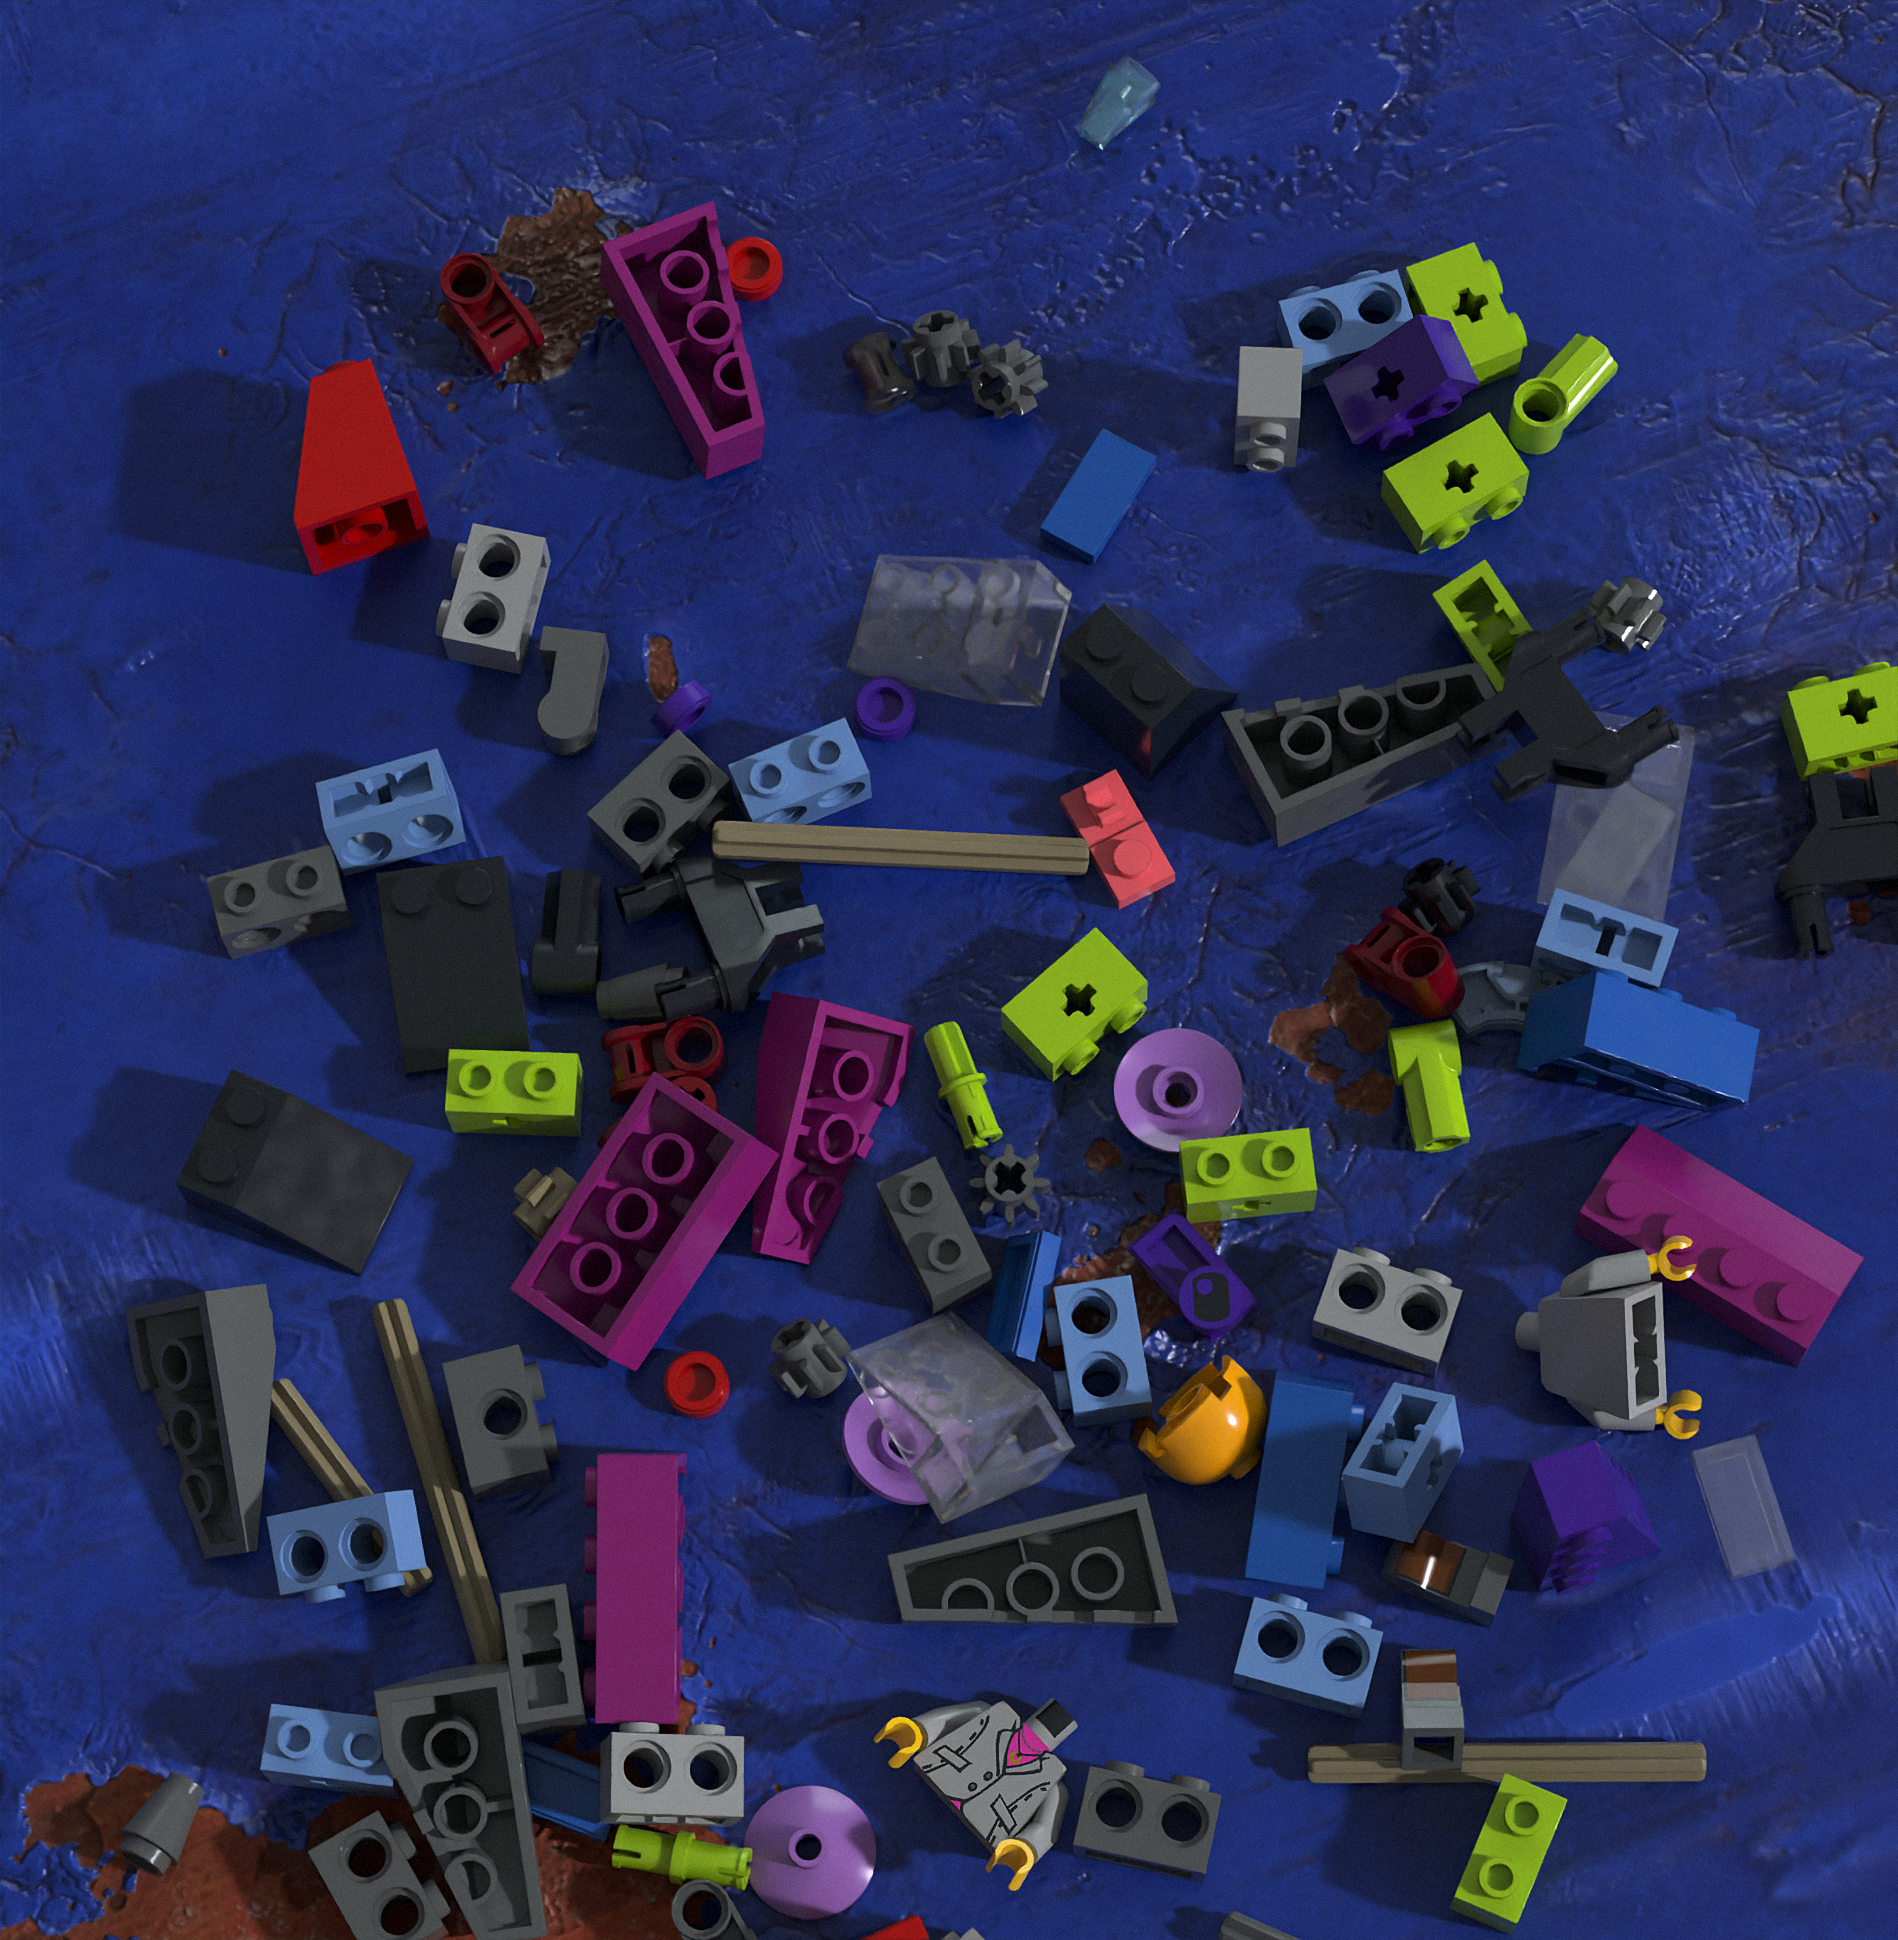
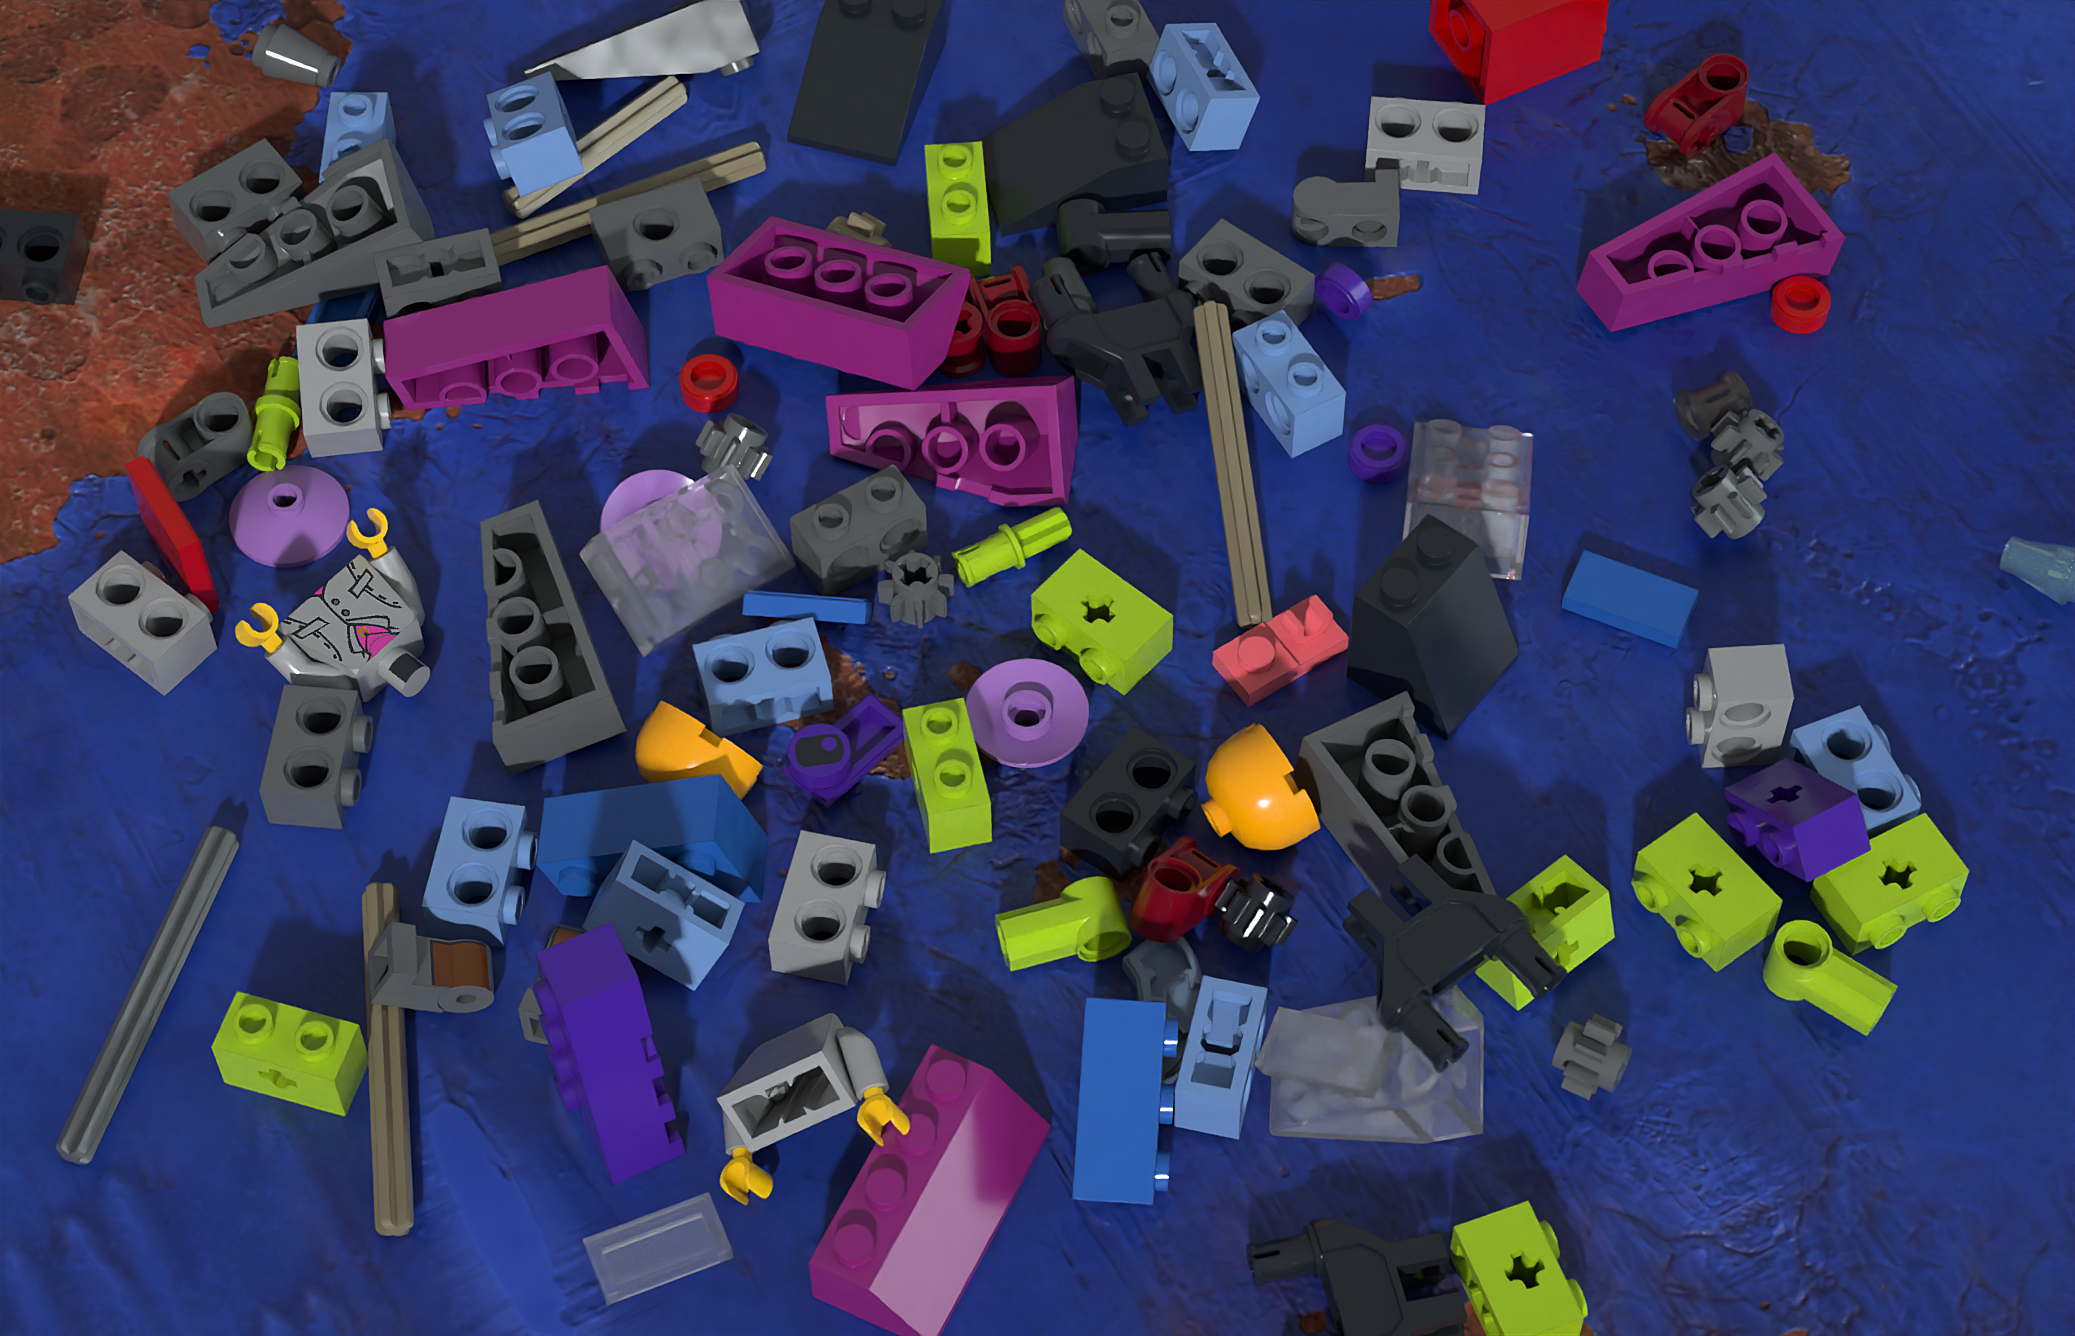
camera: 80 degrees right, 15 degrees down
none -> black brick [1060,726,1198,884]
none -> light orange cylinder [1201,723,1321,852]

